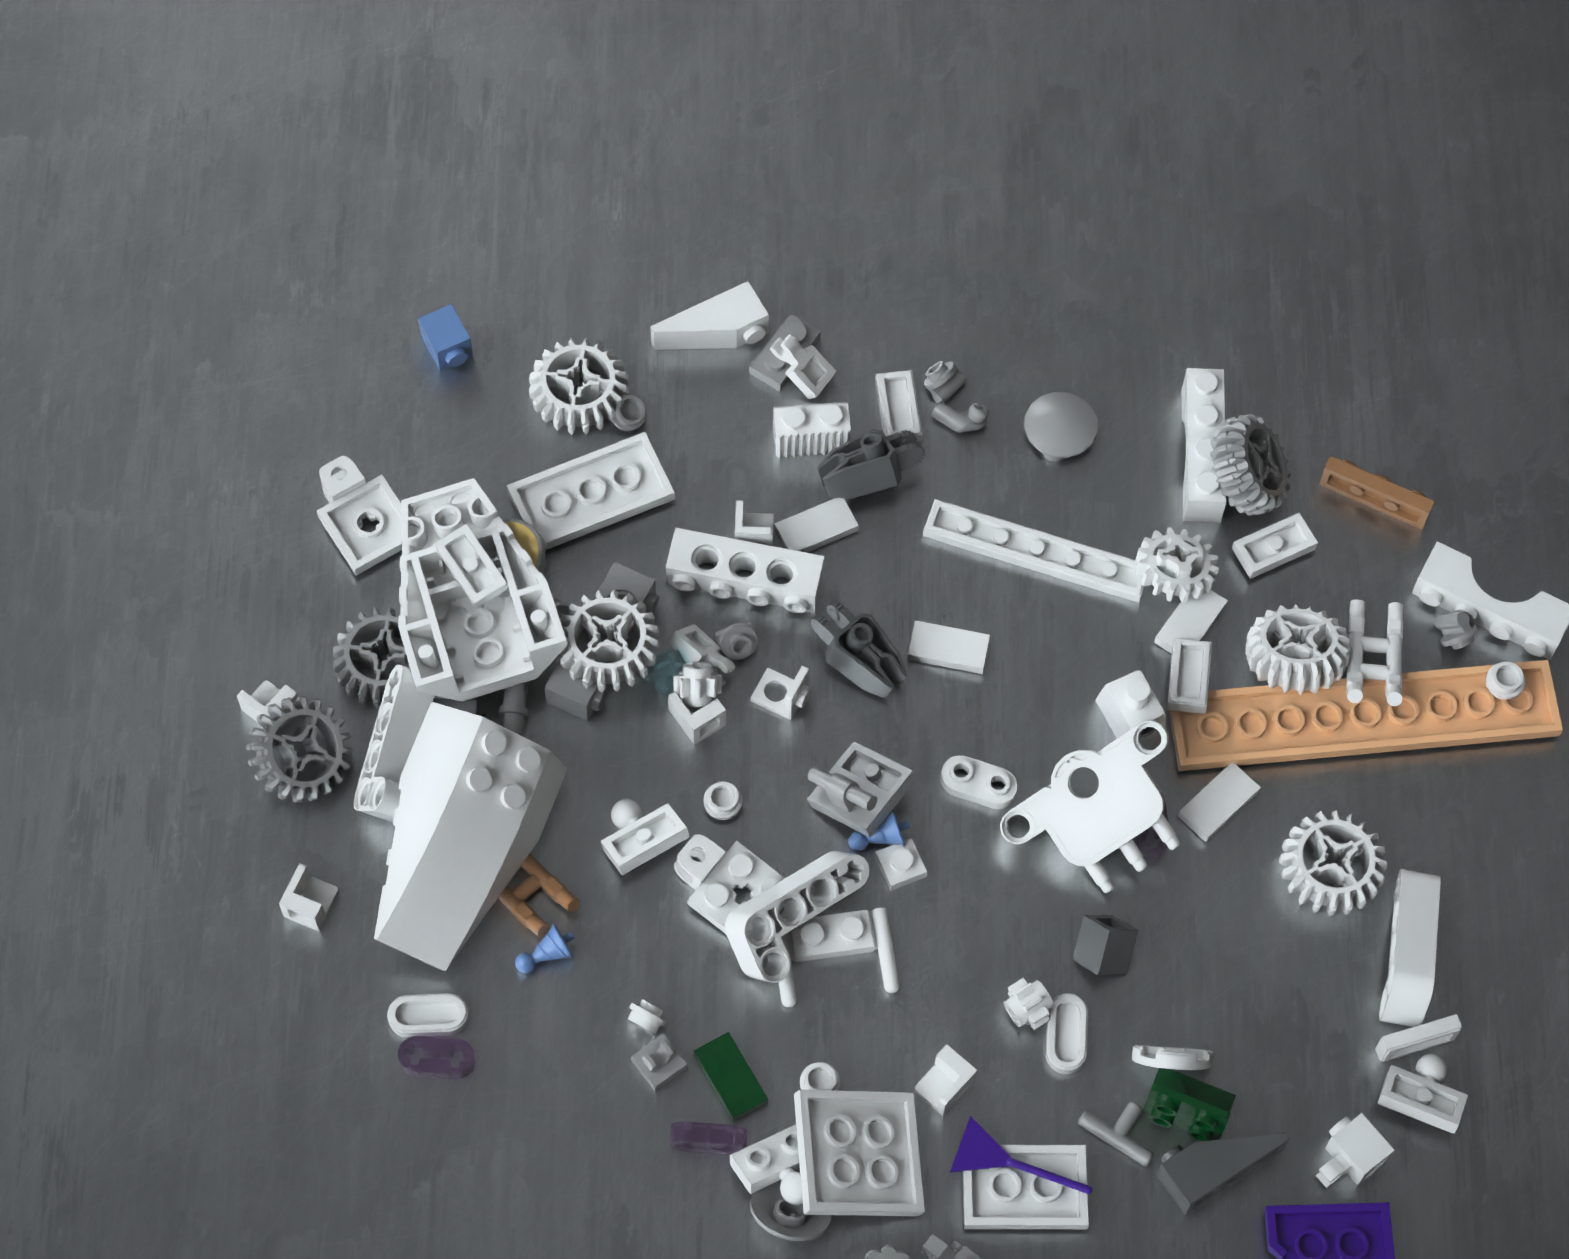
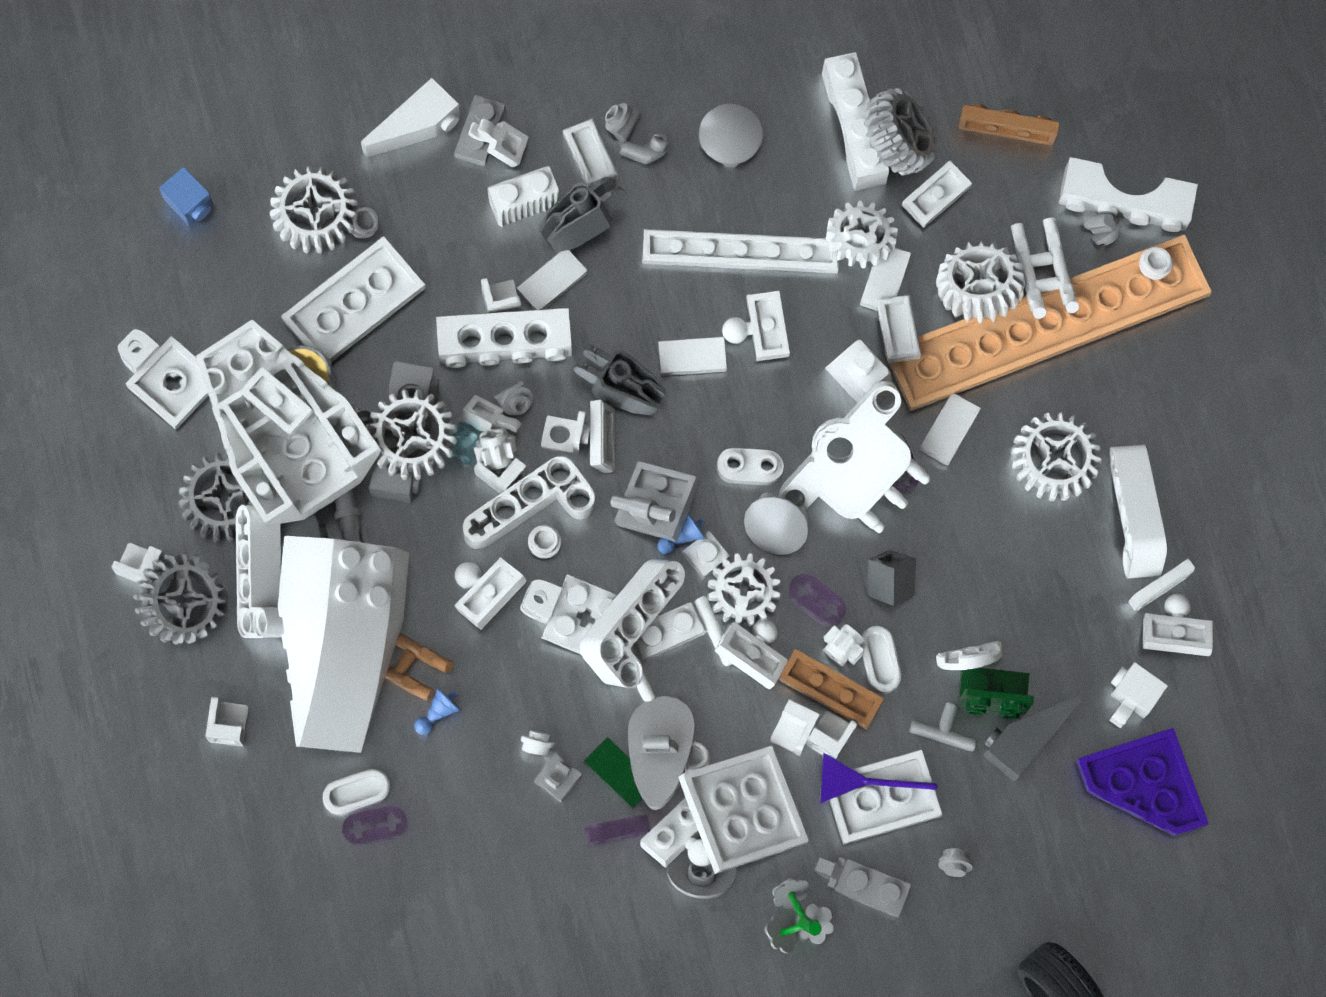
camera: 20 degrees left, 10 degrees up
none -> white beam [463,456,595,550]
none -> white tile [590,400,615,473]
none -> light grey shield [628,696,696,810]
none -> white gear [708,553,781,627]
none -> white plate [715,618,788,690]
none -> white plate [722,291,790,361]
none -> light grey dish [744,493,809,555]
none -> medium nougat plate [778,649,884,730]
none -> clear purple beam [788,574,846,627]
none -> white panel [805,711,858,759]

